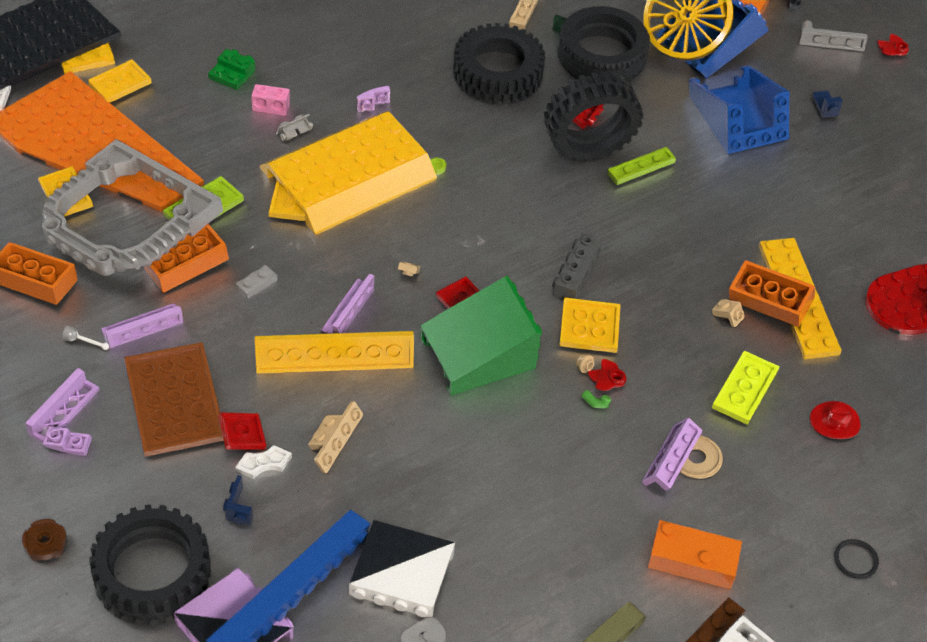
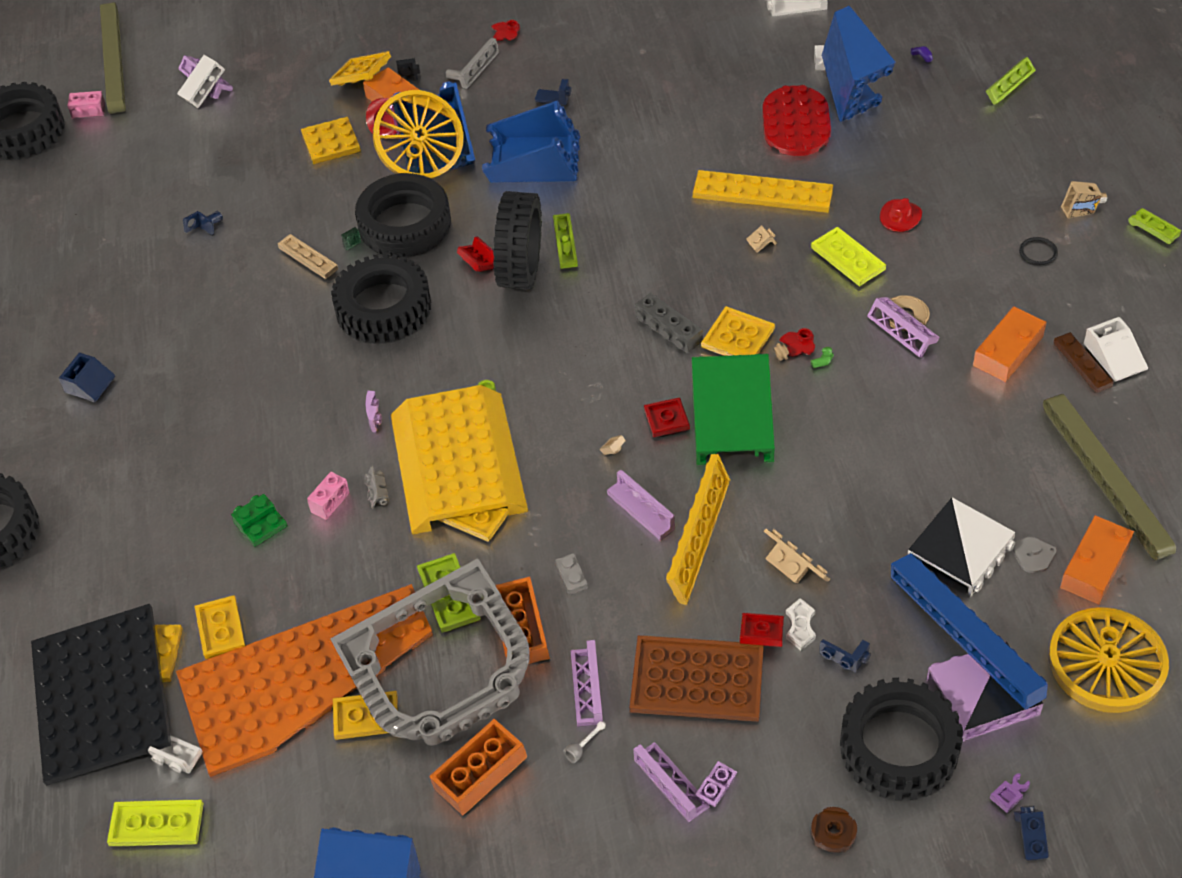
camera: 60 degrees left, 0 degrees up
orange brick [729,260,815,327] -> none

